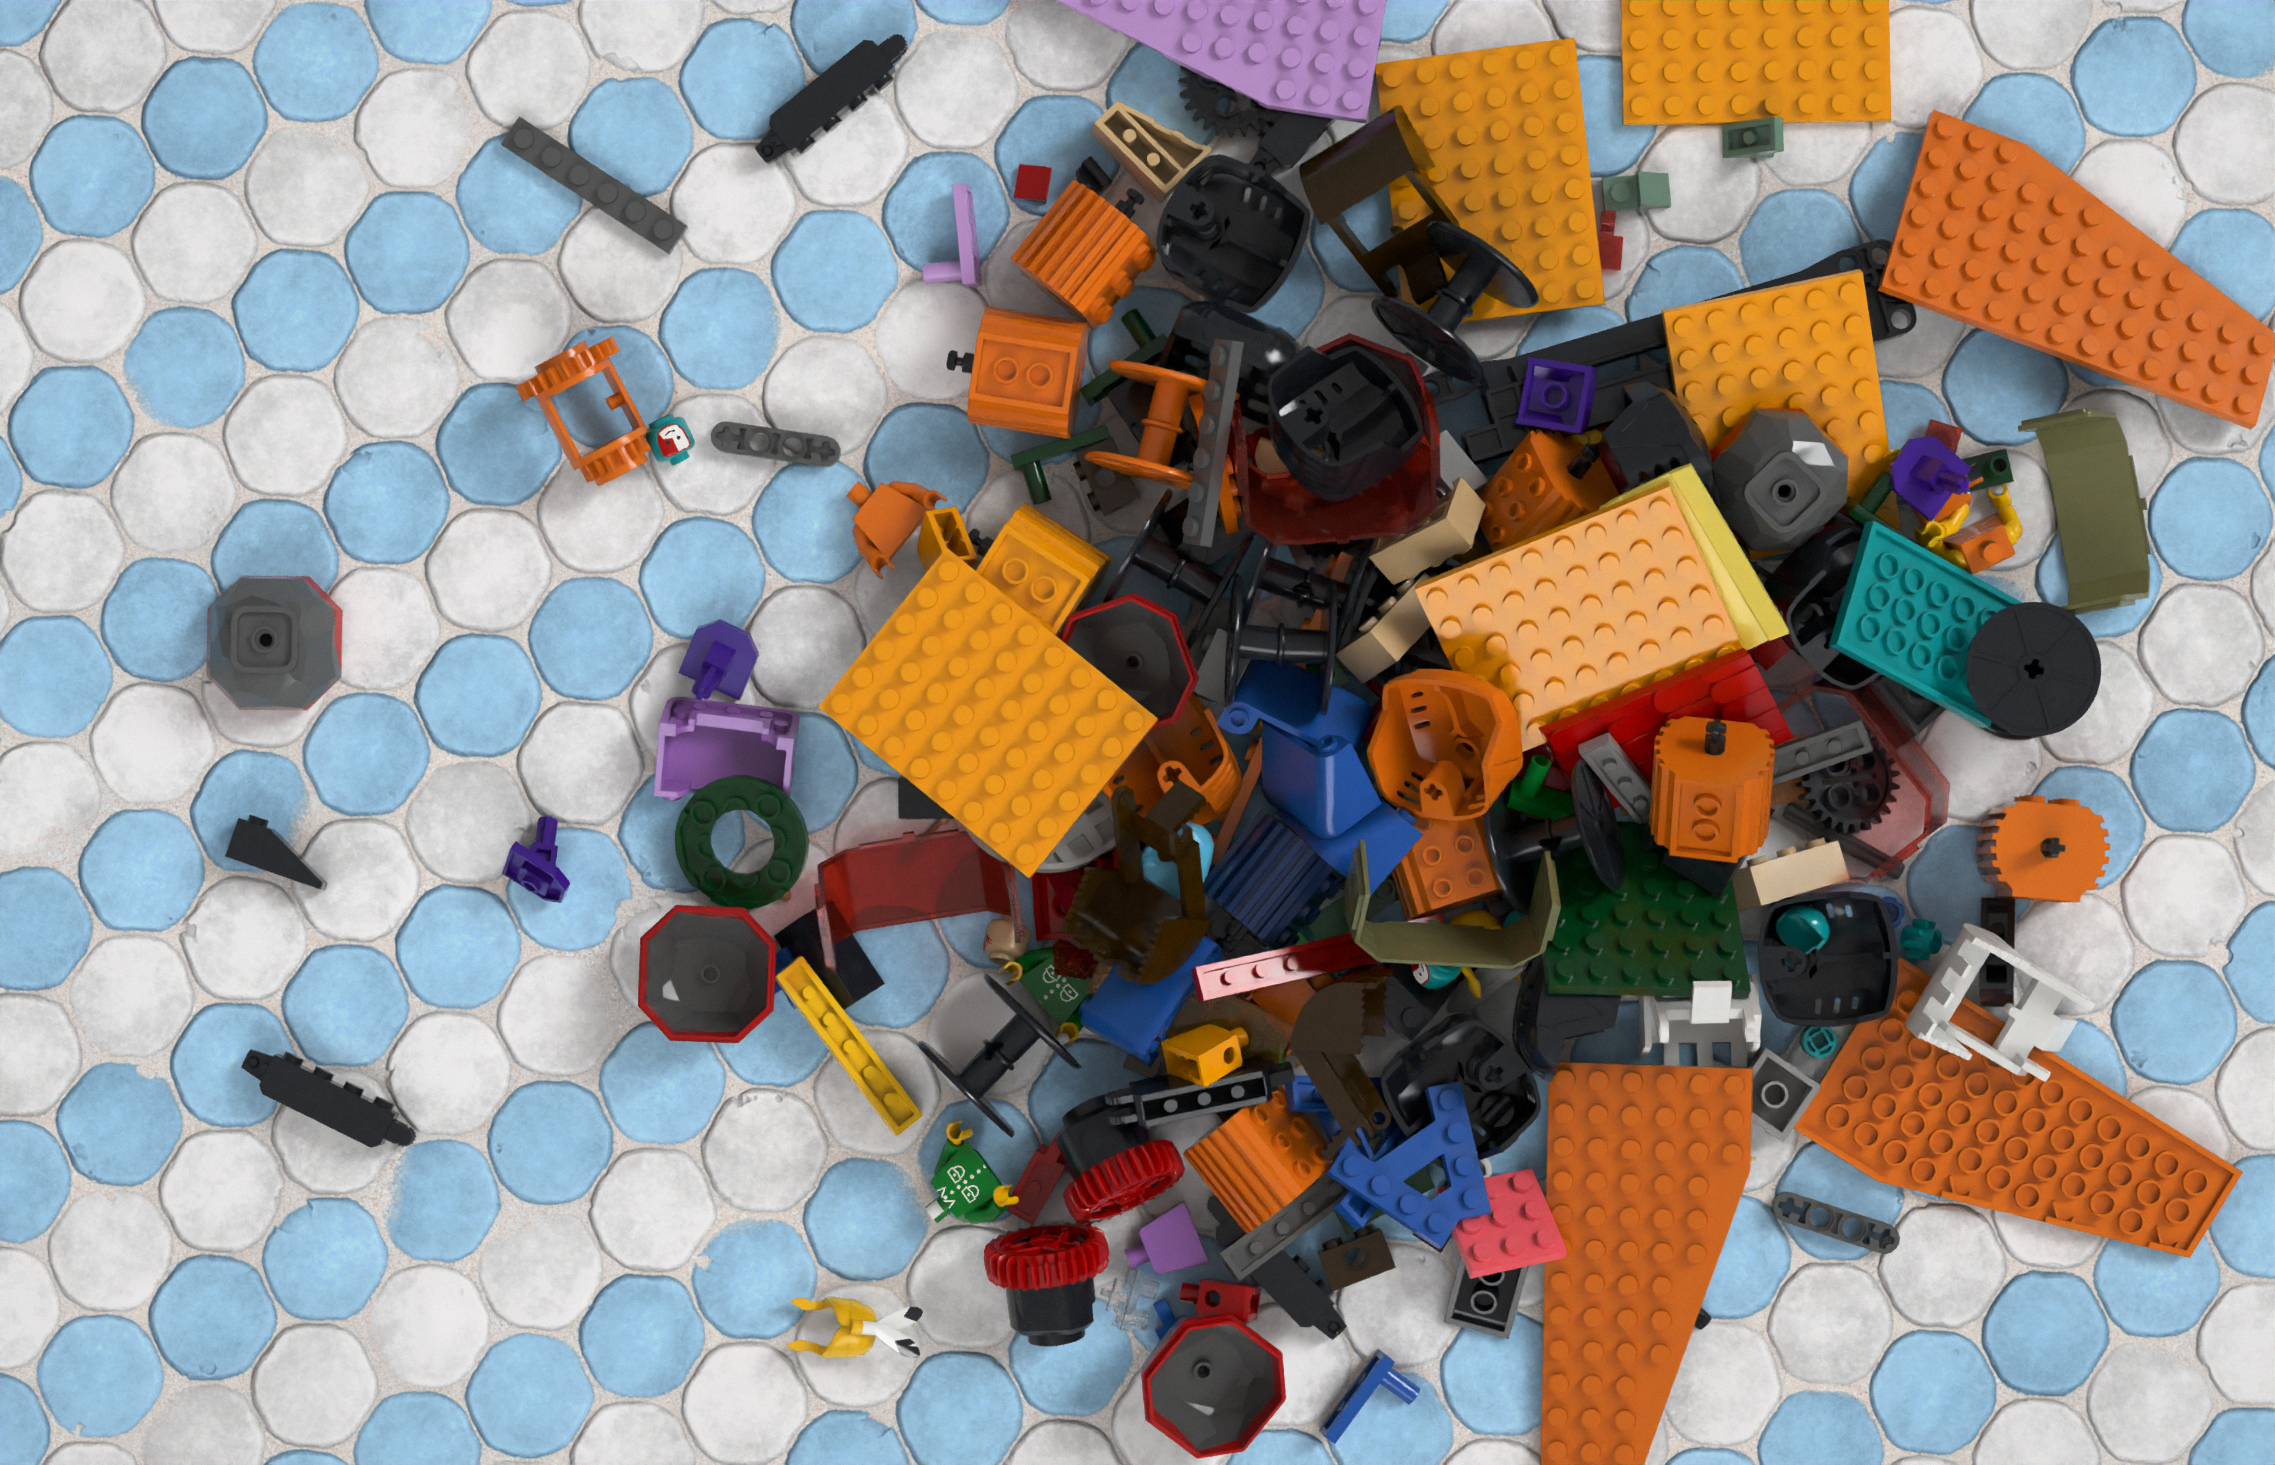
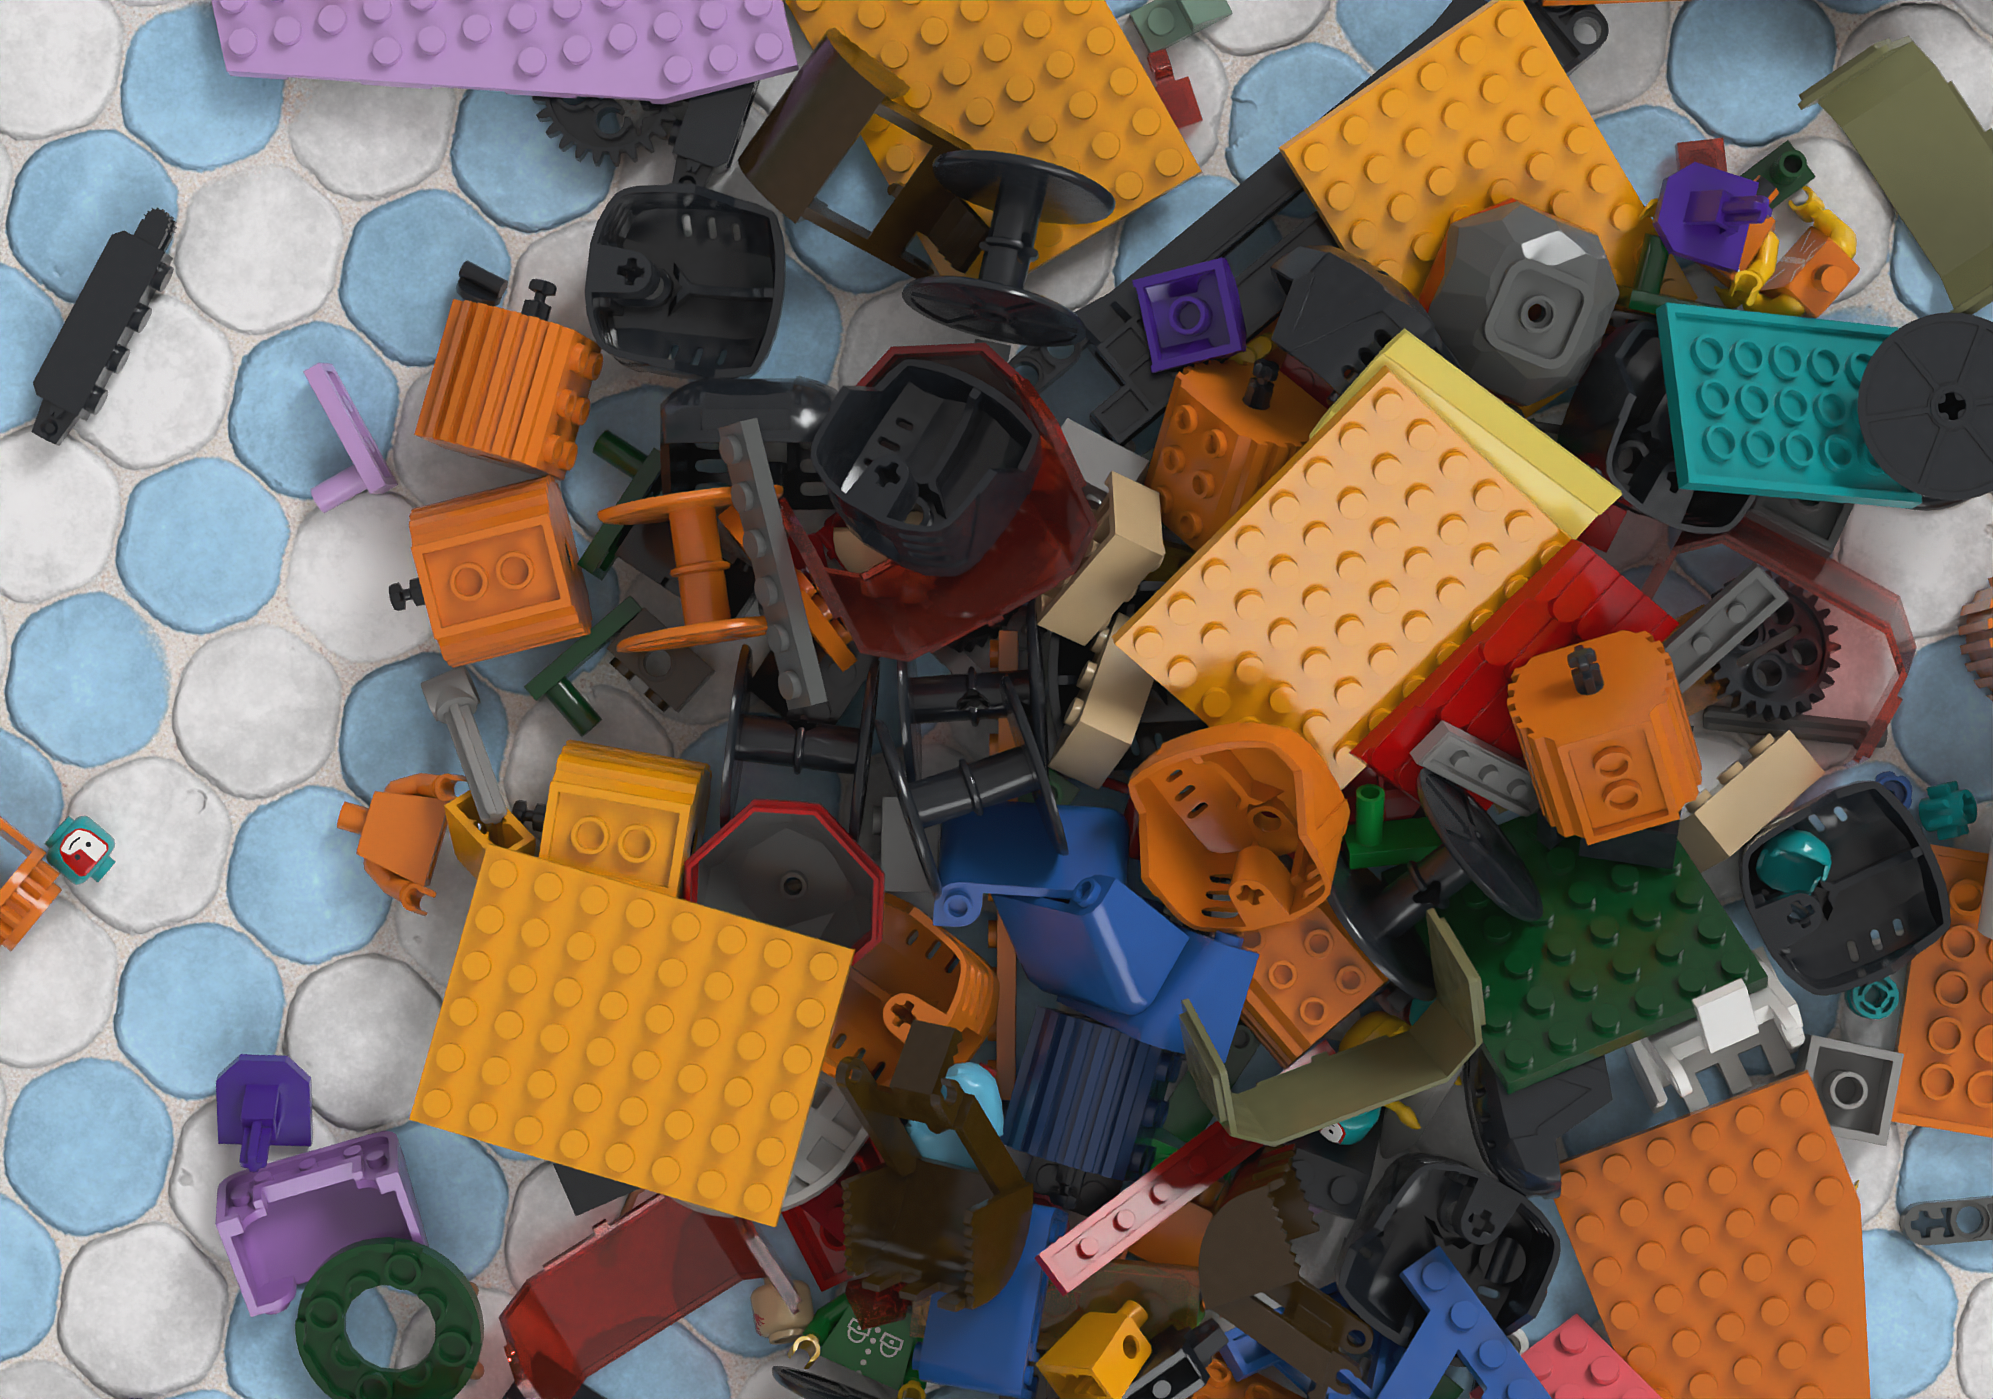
camera: 25 degrees left, 0 degrees up
dark grey beam [711,422,841,467] -> none
red slope [1014,164,1052,203] -> none
tan wedge [1090,101,1212,204] -> none
none -> light grey axle [421,665,507,824]

